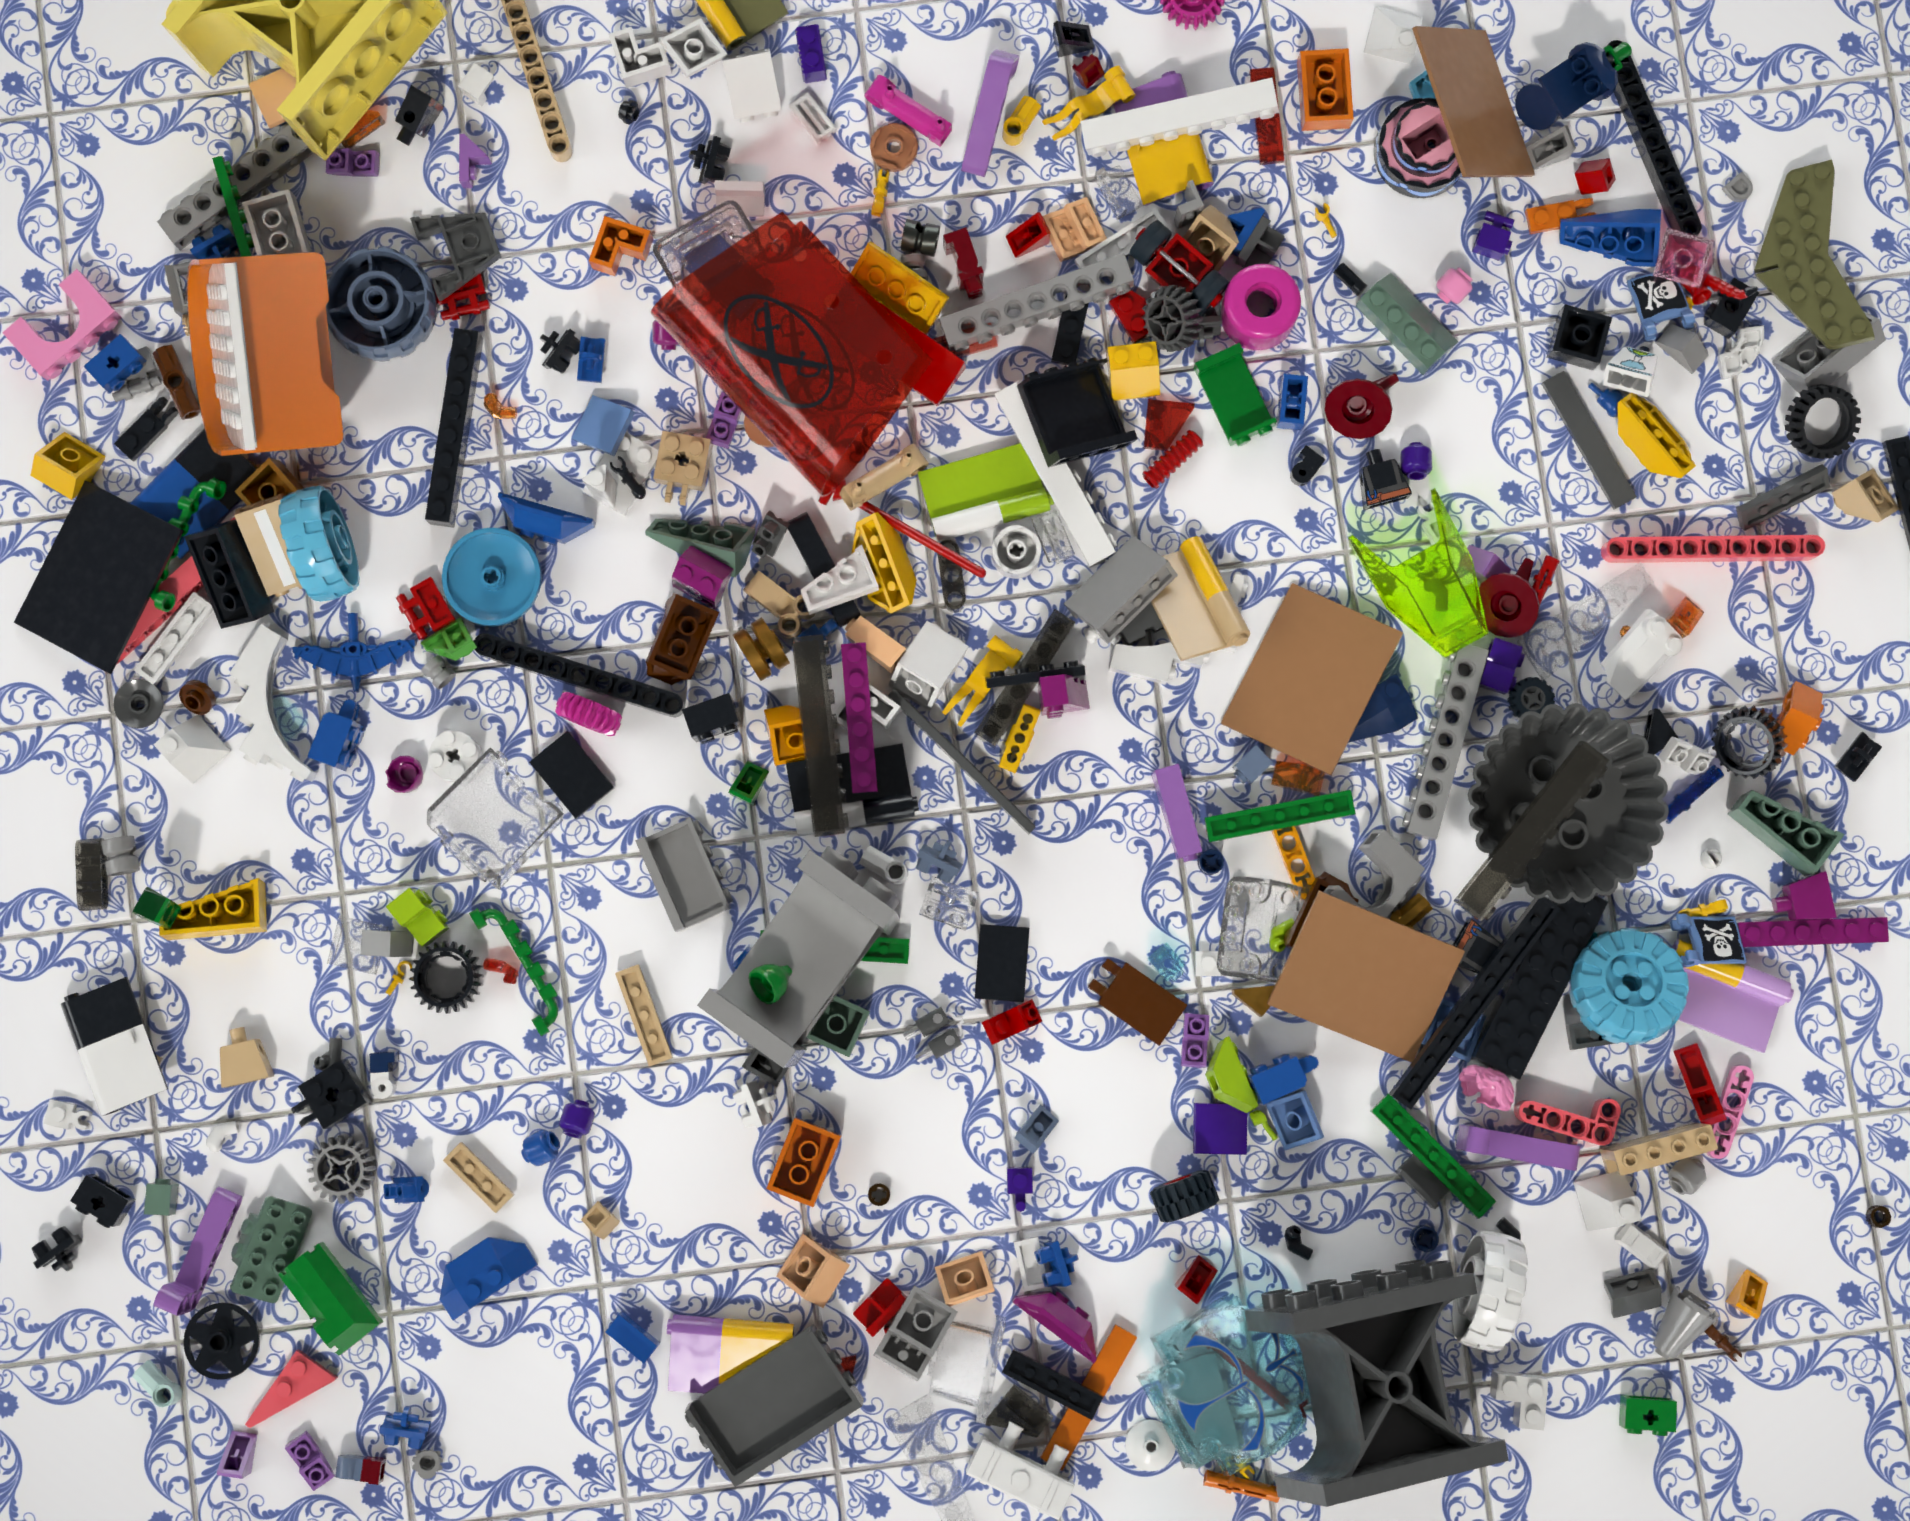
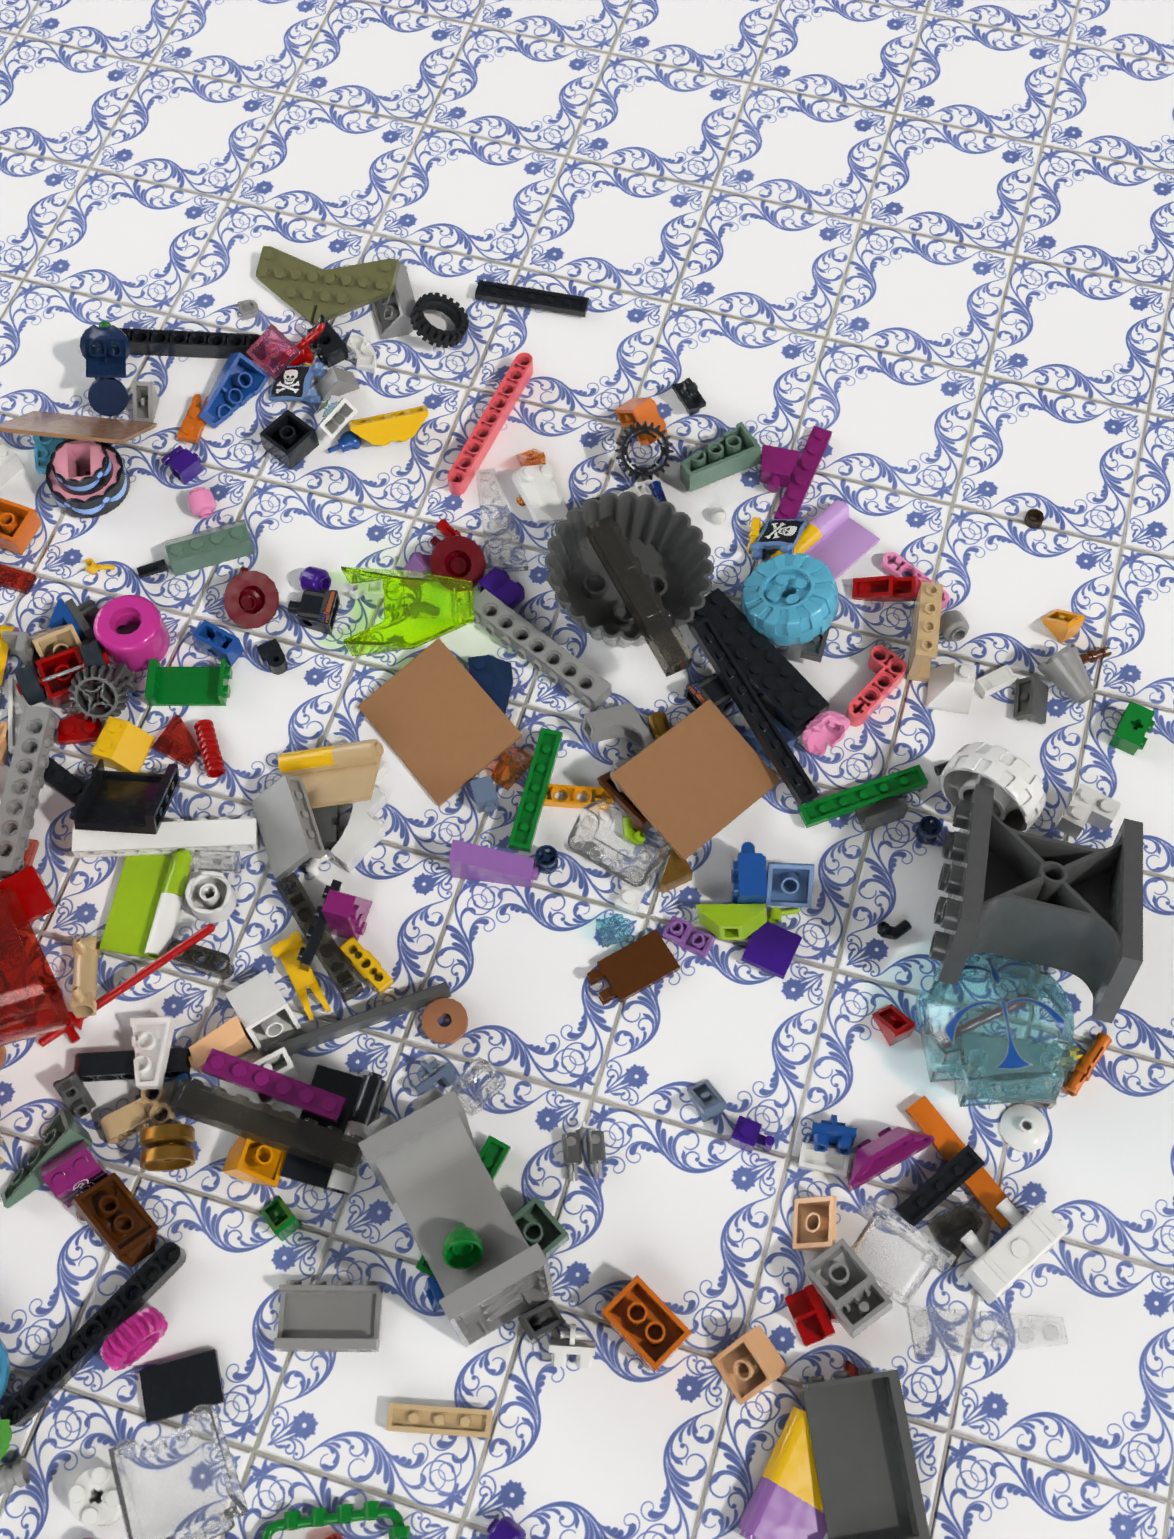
camera: 65 degrees left, 20 degrees down
black brick [682,693,743,744] -> none
yellow wedge [852,512,917,613] -> none
dark brown bush [868,1183,890,1206] -> none
black tile [974,924,1030,1002] -> none
red slope [982,999,1043,1045] -> none
black wheel [1150,1170,1220,1223] -> none
medium lavender beam [1455,1124,1581,1171] -> none
black wheel [1507,677,1555,718] -> none
dark grey tile [1541,371,1637,510] -> none
red panel [1575,158,1616,195] -> none
dark grey plate [1736,464,1830,531] -> none
tan slope [1831,468,1899,523] -> none
none -> nougat tile [421,998,468,1045]

